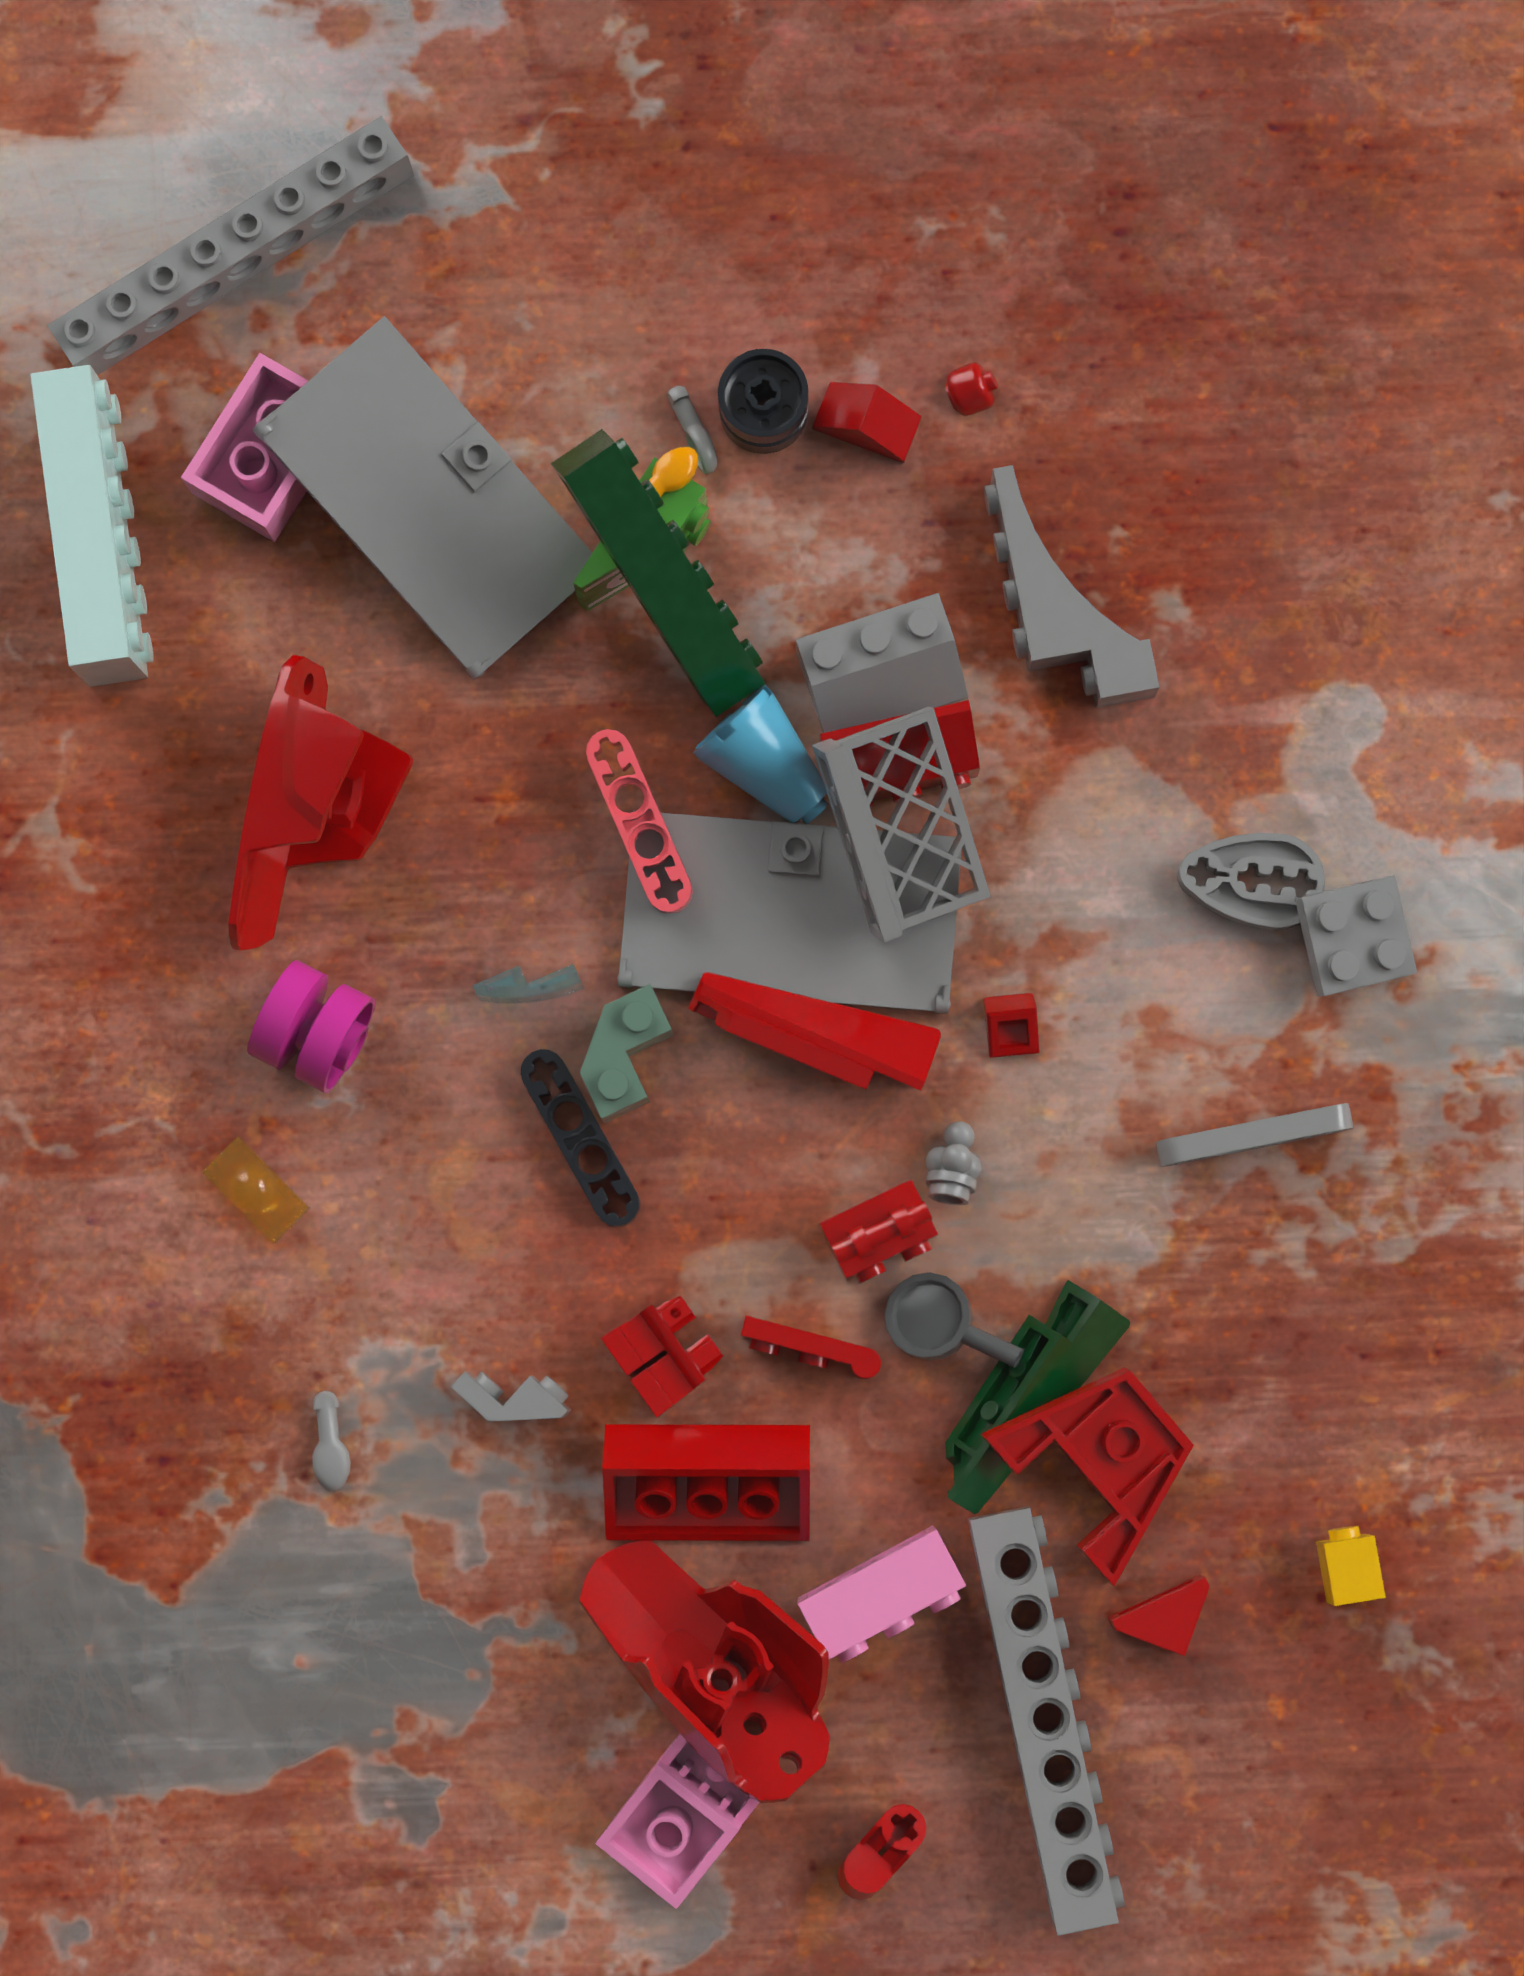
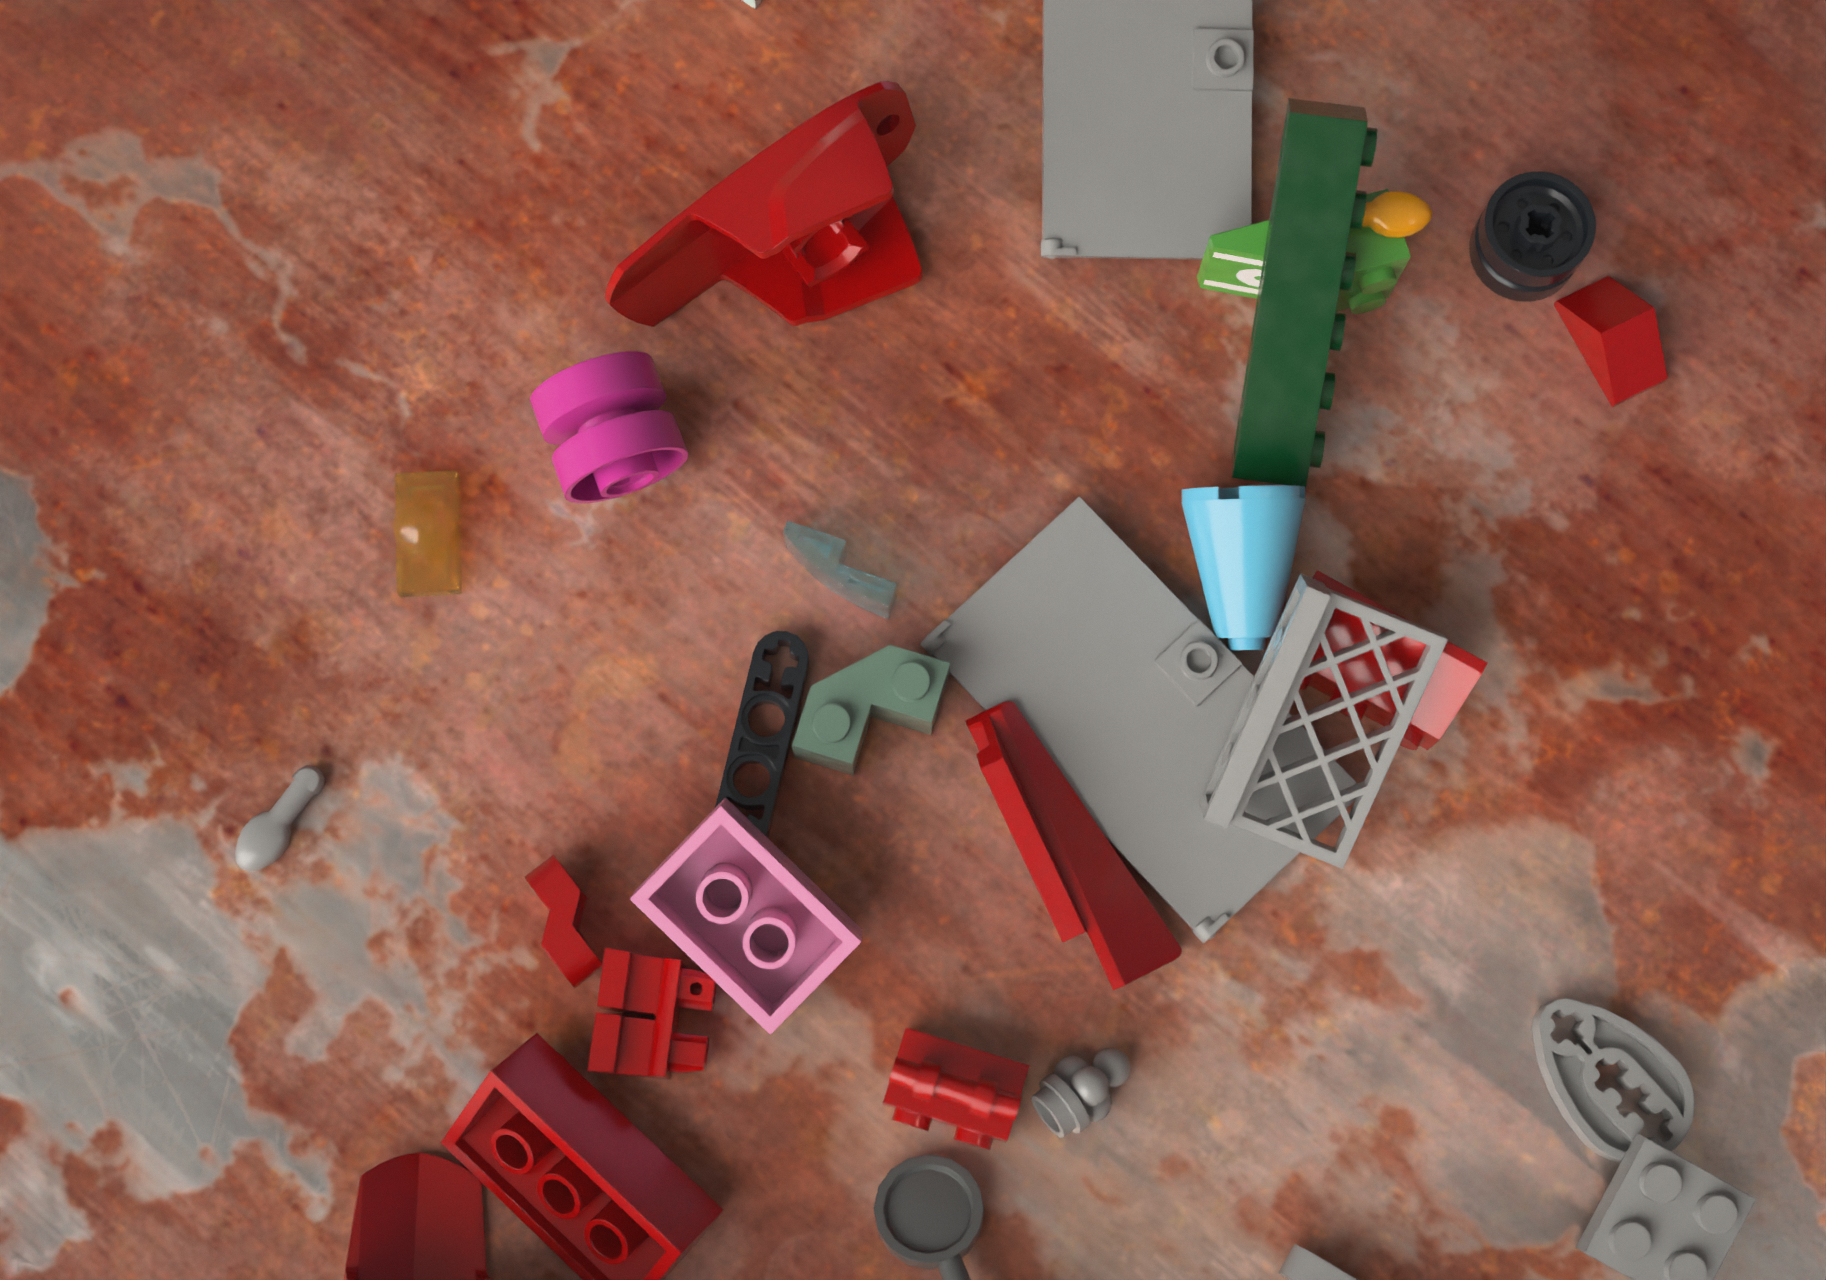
camera: 35 degrees right, 5 degrees down
light grey slope [451,1371,571,1422] -> none
coral beam [586,729,693,914] -> none
light grey piece [667,386,717,474] -> none
red plate [741,1315,881,1379] -> none
light grey slope [796,593,968,733] -> none
red piece [945,362,998,416] -> none
red slope [983,993,1040,1058] -> none
light grey arch [984,465,1160,708] -> none
none -> red piece [525,854,603,988]
none -> bright pink brick [630,797,862,1035]

